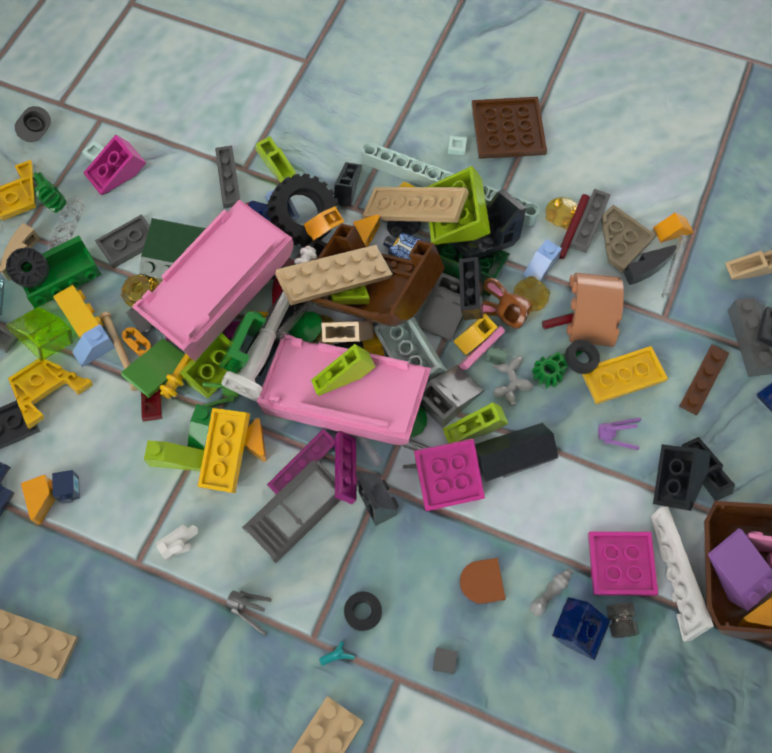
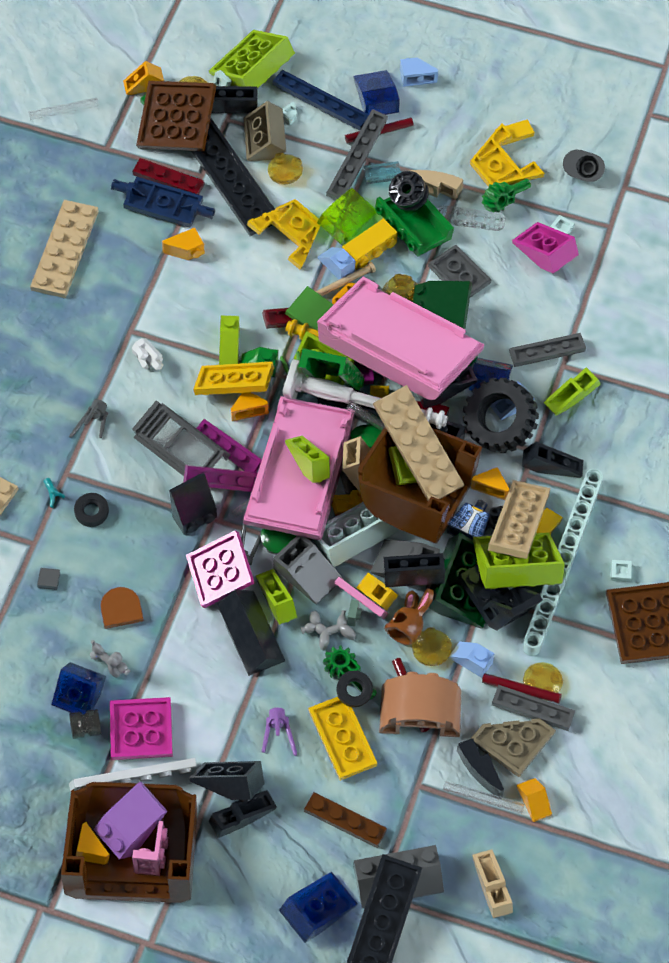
camera: 85 degrees right, 5 degrees down
dark blue brick [52,470,80,503] -> none
light orange slope [303,206,345,240] -> none

